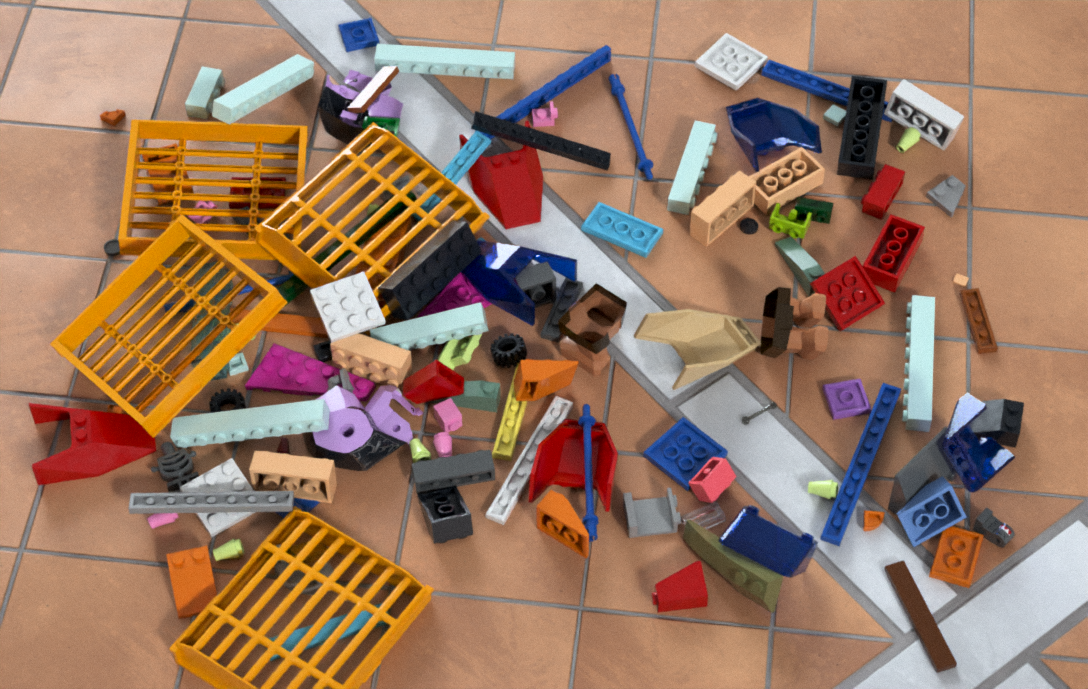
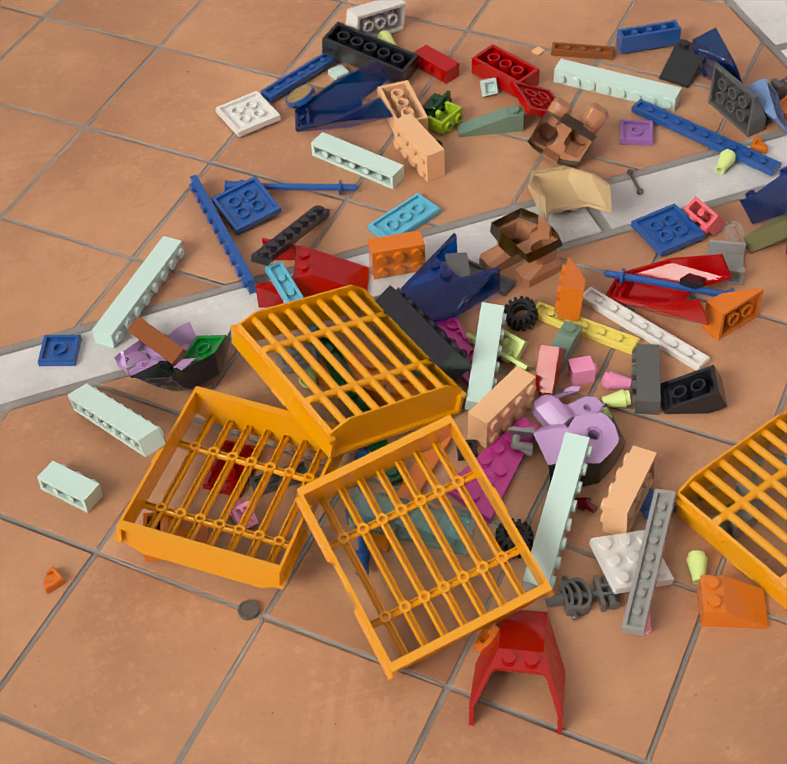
camera: 70 degrees left, 5 degrees down
white plate [310,272,386,343] -> none
bright pink bracket [532,101,558,127] -> none
light grey wing [926,175,966,217] -> none
none -> blue plate [211,176,281,235]
none -> tile [286,84,316,108]
none -> orange brick [368,230,426,280]
none -> light aqua tile [480,77,498,97]
none -> blue brick [616,20,681,54]
none -> black tile [679,273,705,289]

